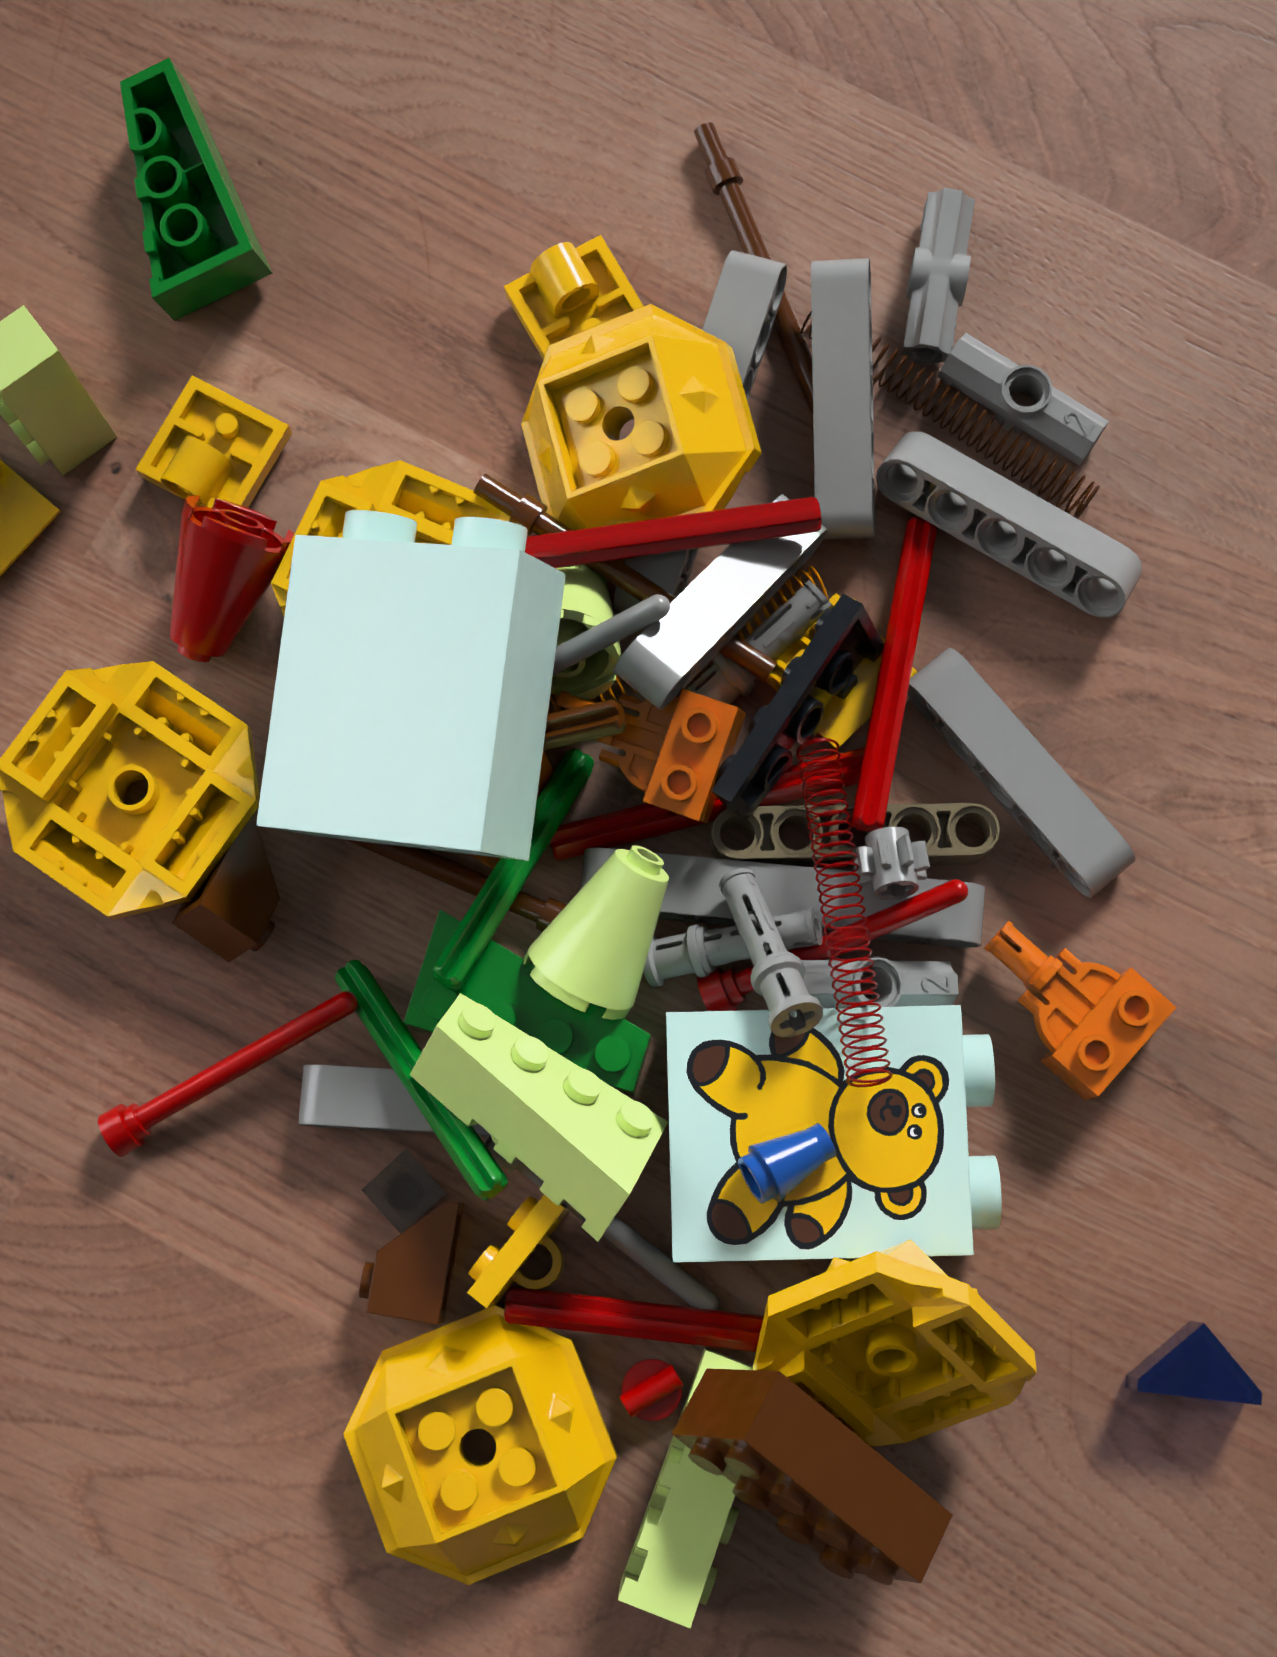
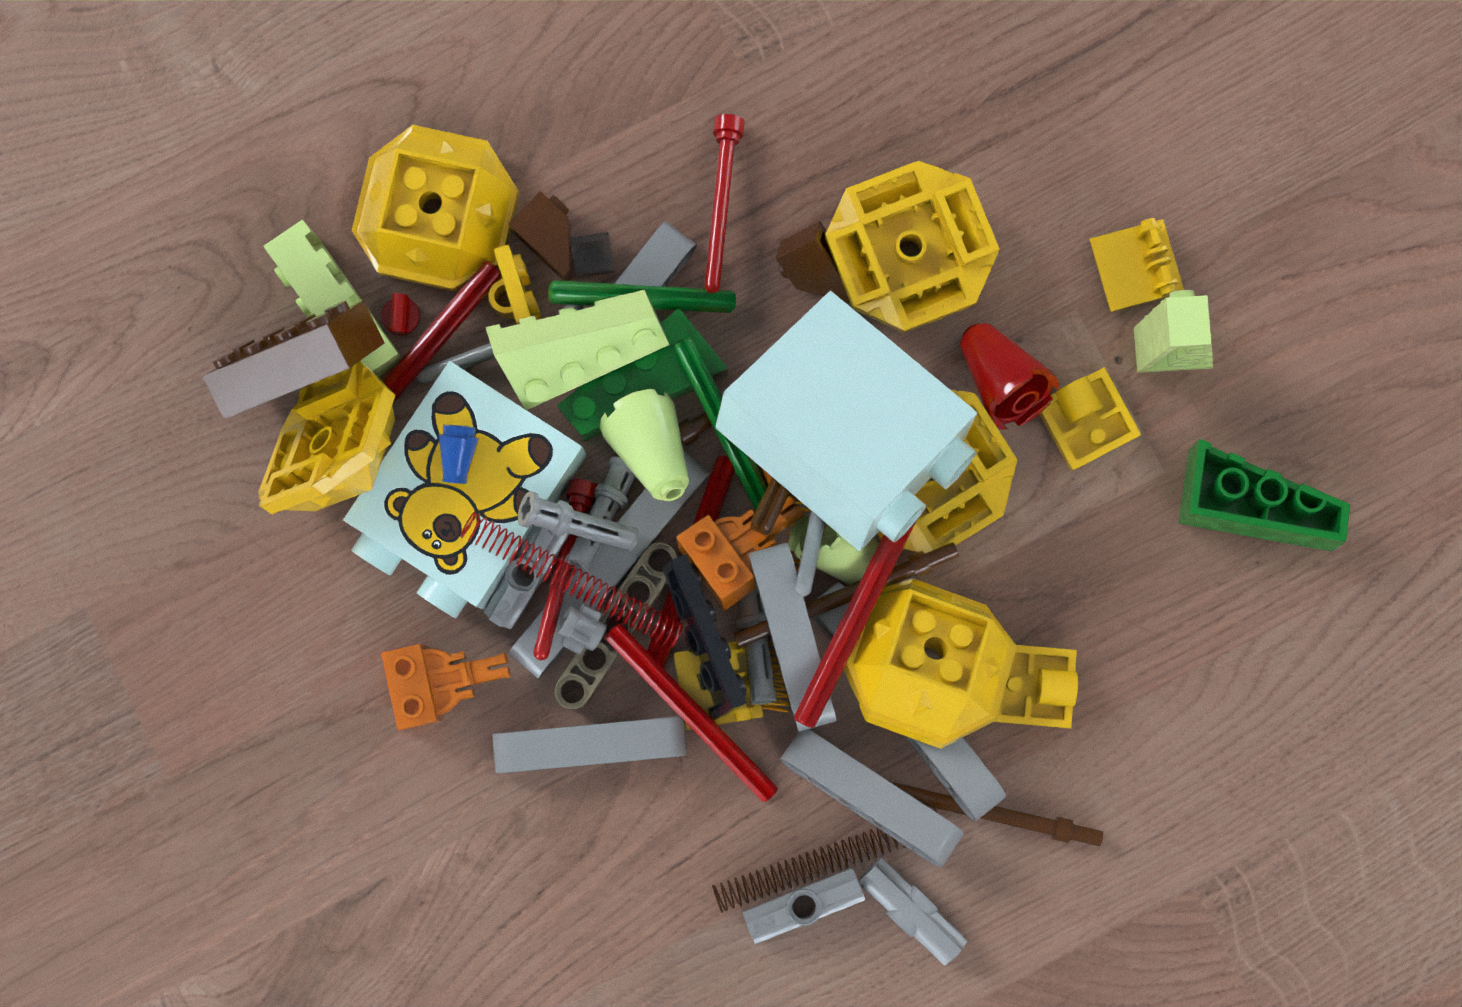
camera: 120 degrees right, 5 degrees up
light grey beam [876,432,1142,618] -> none
clear blue slope [1125,1321,1262,1405] -> none

